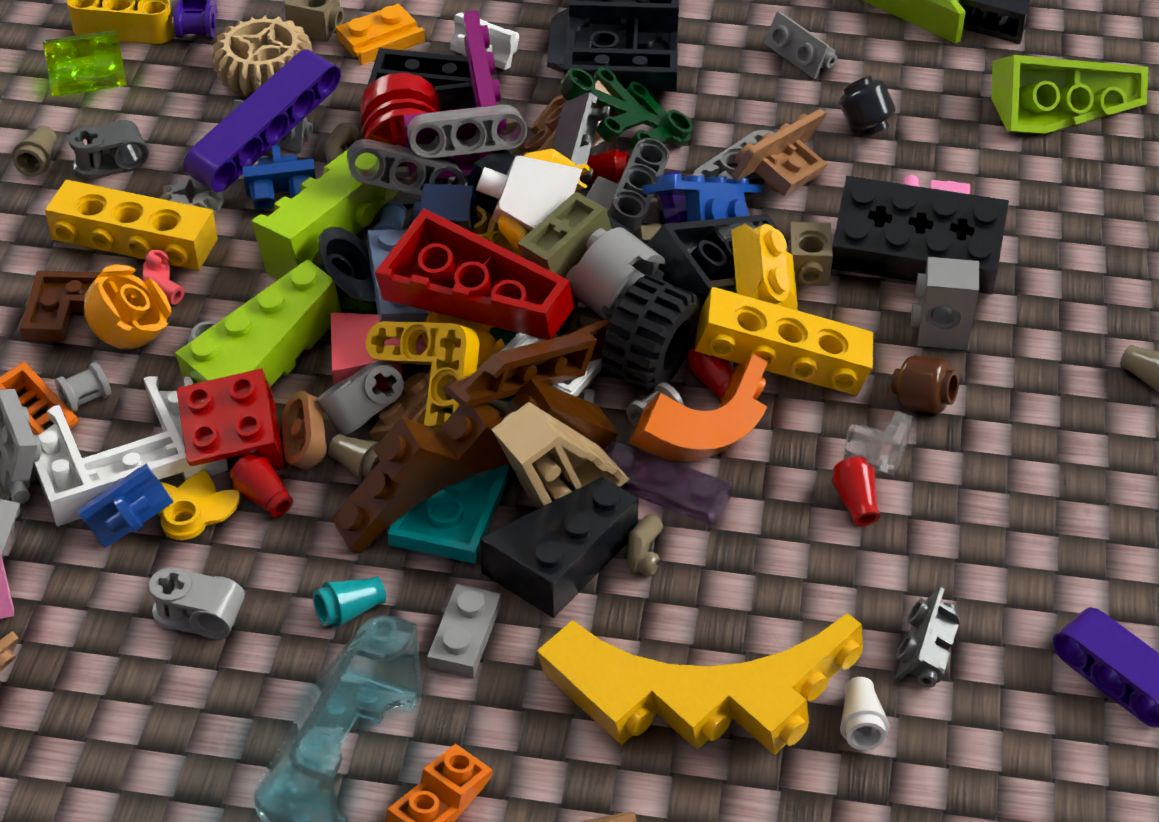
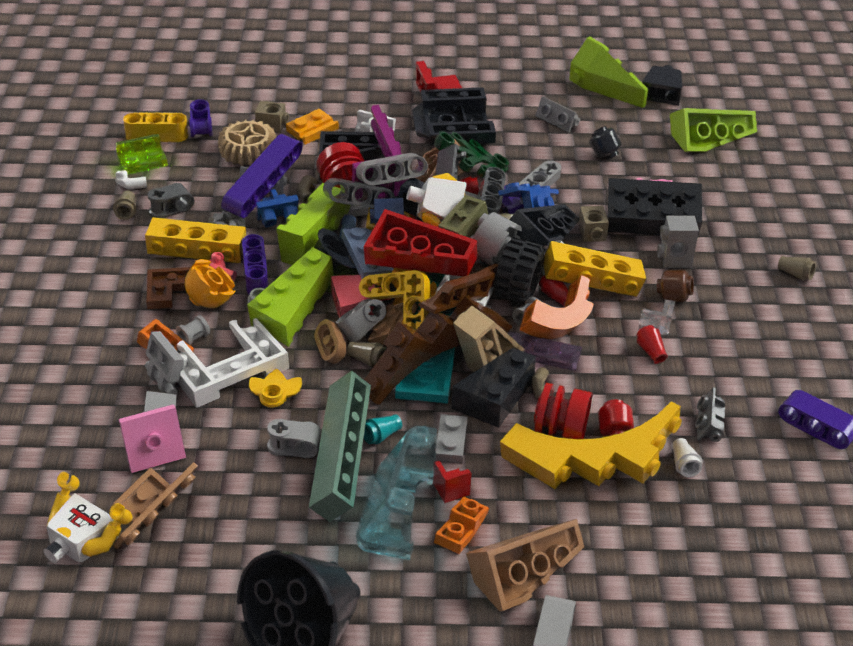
camera: 10 degrees left, 5 degrees down
blue hips [77,463,173,548] -> none
red bracket [177,368,286,471] -> none
red cone [230,453,293,518] -> none
medium nougat bracket [731,109,828,196] -> none
yellow slope [731,224,798,311] -> none
none -> white arm [115,170,147,190]
none -> dark purple beam [242,234,268,295]
none -> sand green brick [309,371,371,522]
none -> red panel [433,461,472,503]
none -> red wheel [534,383,593,440]
none -> red head [598,399,634,437]

